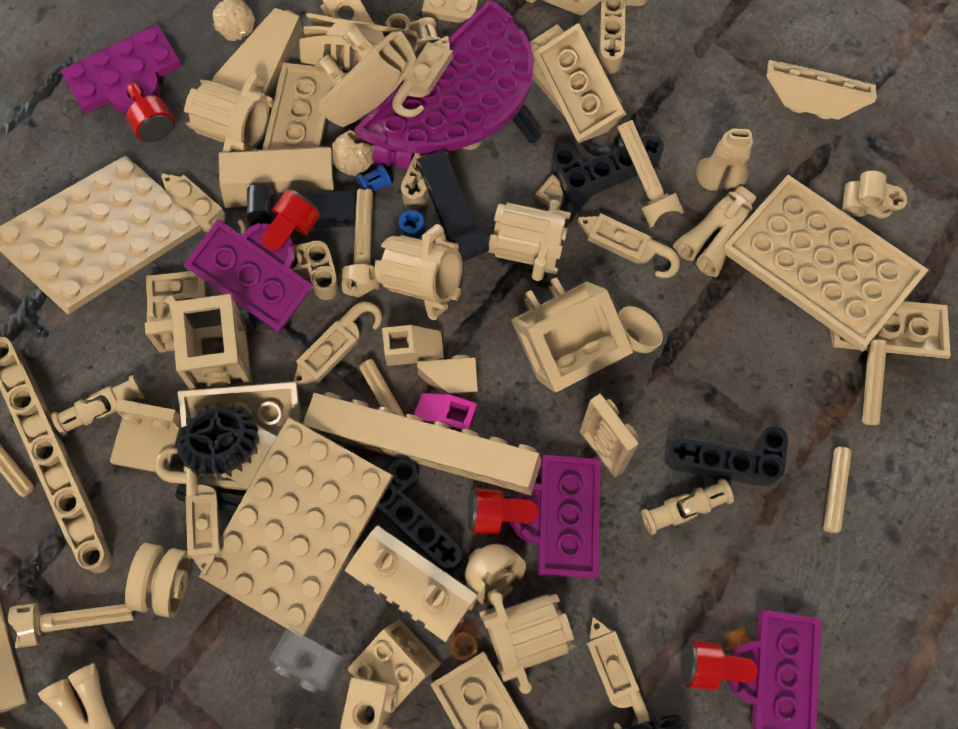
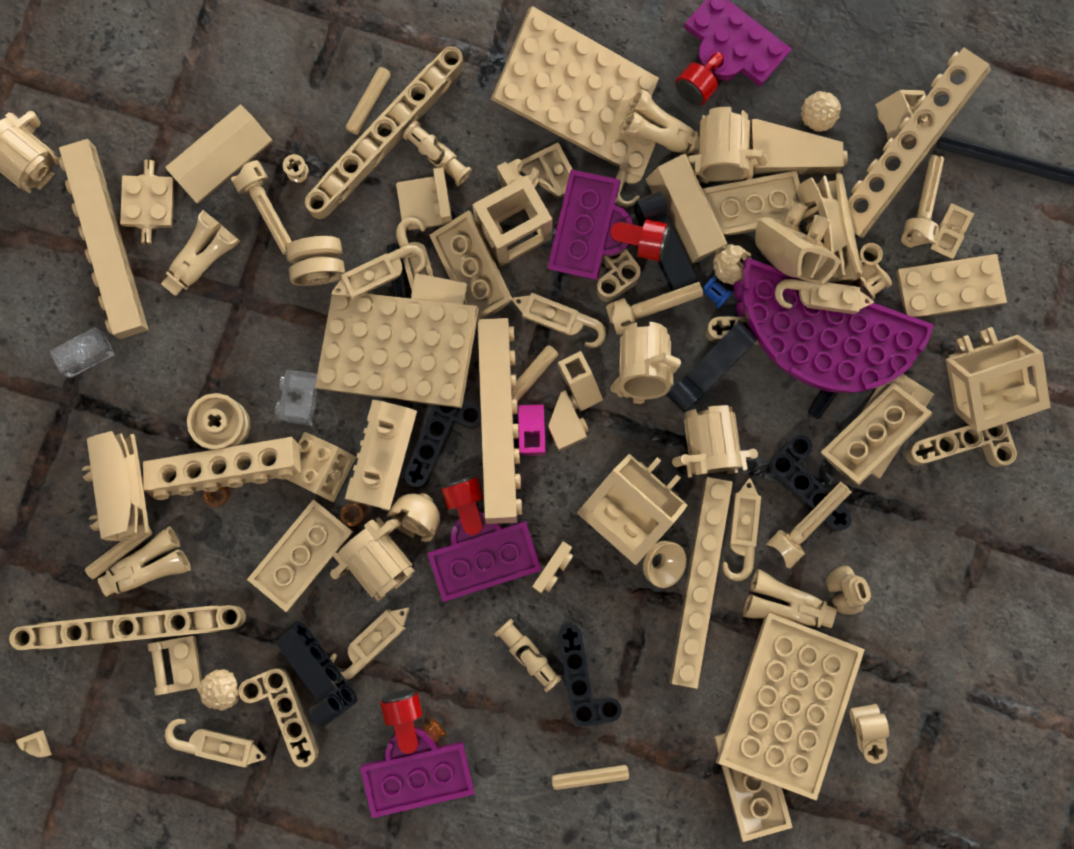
camera: 75 degrees right, 10 degrees up
black gear [177,402,260,480] -> none
blue bush [399,210,425,240] -> none
tan tile [535,174,563,208] -> none
tan wedge [766,60,877,120] -> none
tan axle [862,339,887,425] -> none
none -> tan bush [283,154,309,183]
none -> tan piece [621,89,700,156]
none -> tan brick [669,477,733,689]

